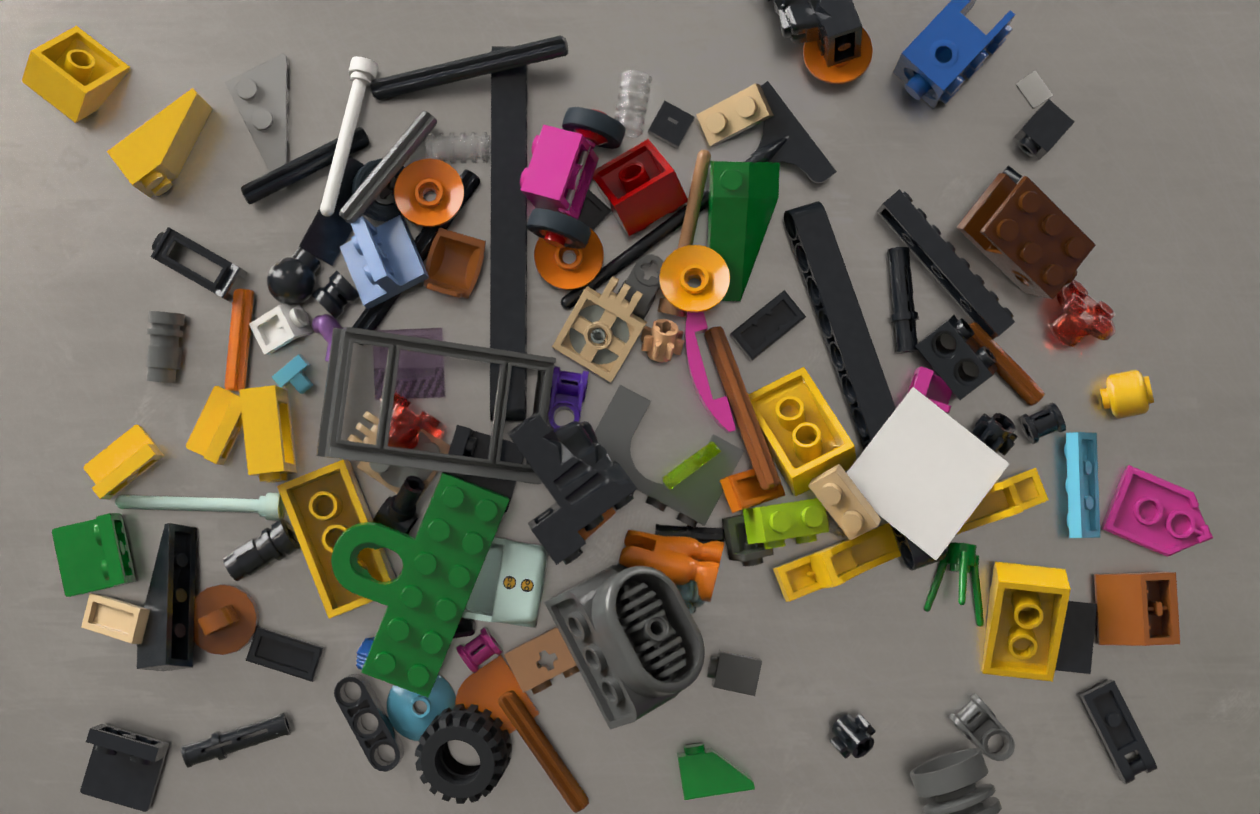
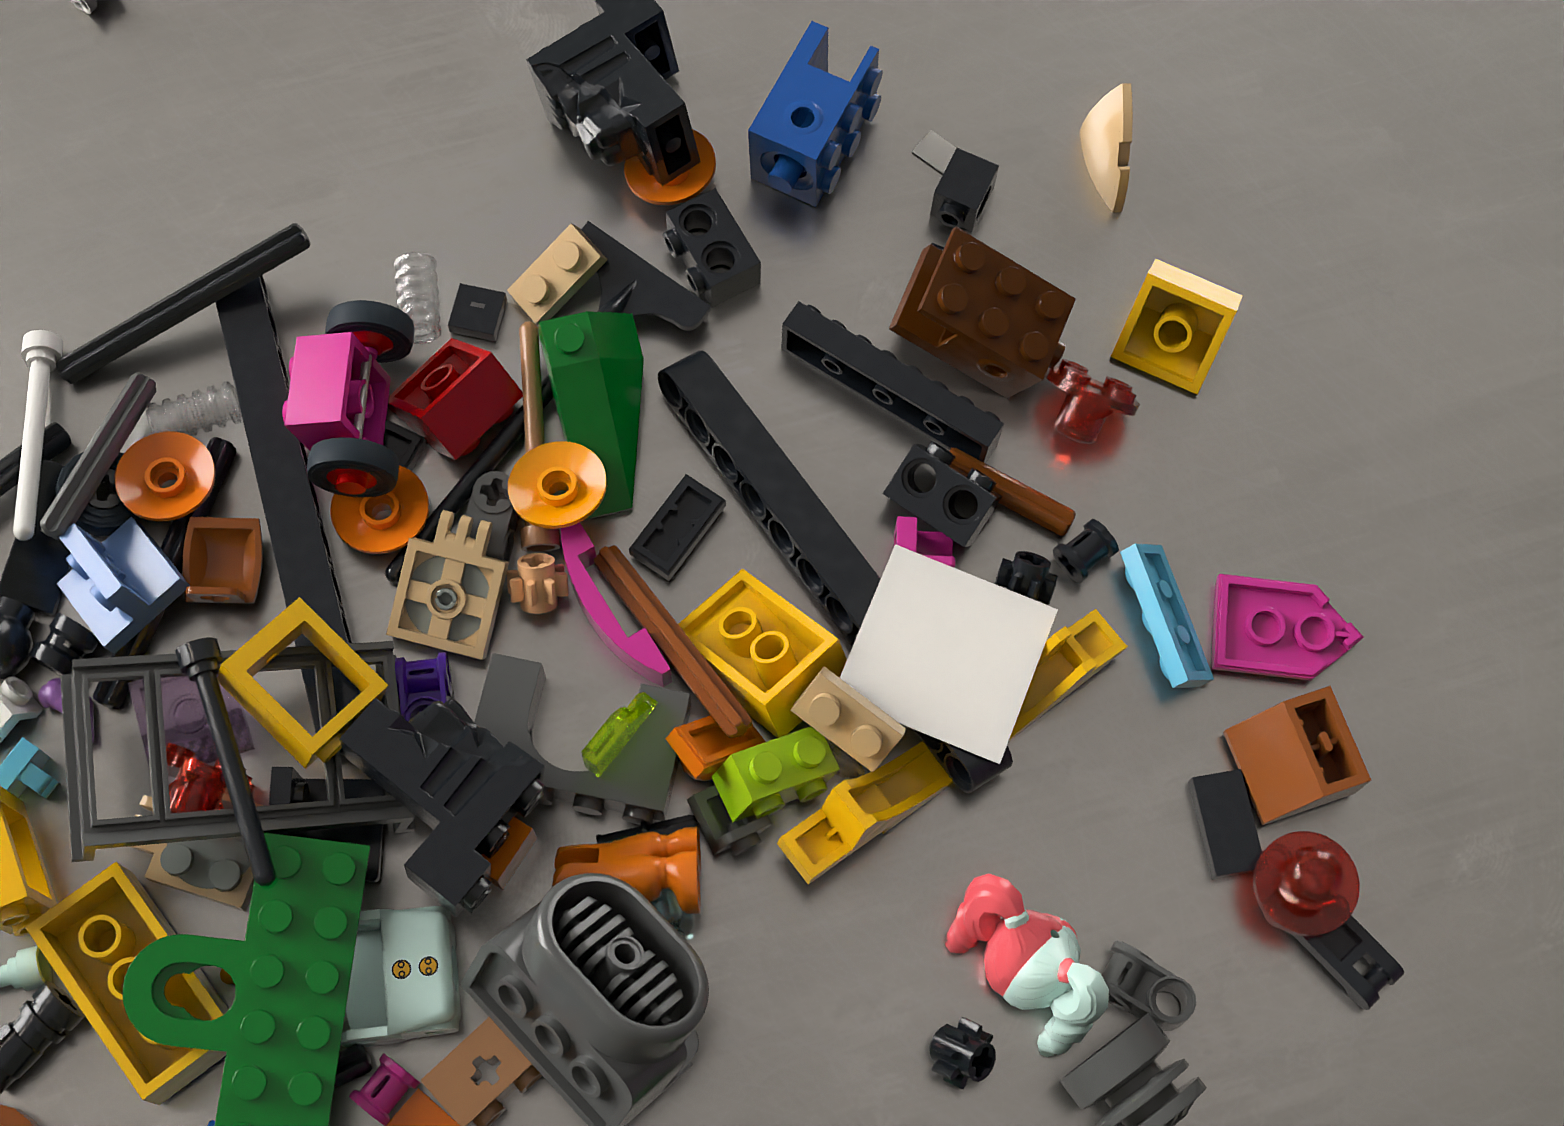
camera: 15 degrees left, 15 degrees down
black pin [373,476,425,535] -> none
dark grey brick [707,650,762,696] -> none
black pin [887,247,919,353] -> none
green plant [924,542,984,627] -> none
yellow slope [982,561,1071,682] -> none
yellow head [1100,370,1154,419] -> none
none -> black piece [175,637,276,886]
none -> yellow window [217,597,389,769]
none -> black brick [663,188,761,308]
none -> hair [945,874,1109,1057]
none -> tan brick [1080,83,1133,212]
none -> yellow slope [1111,259,1242,395]
none -> clear red plate [1253,831,1360,937]

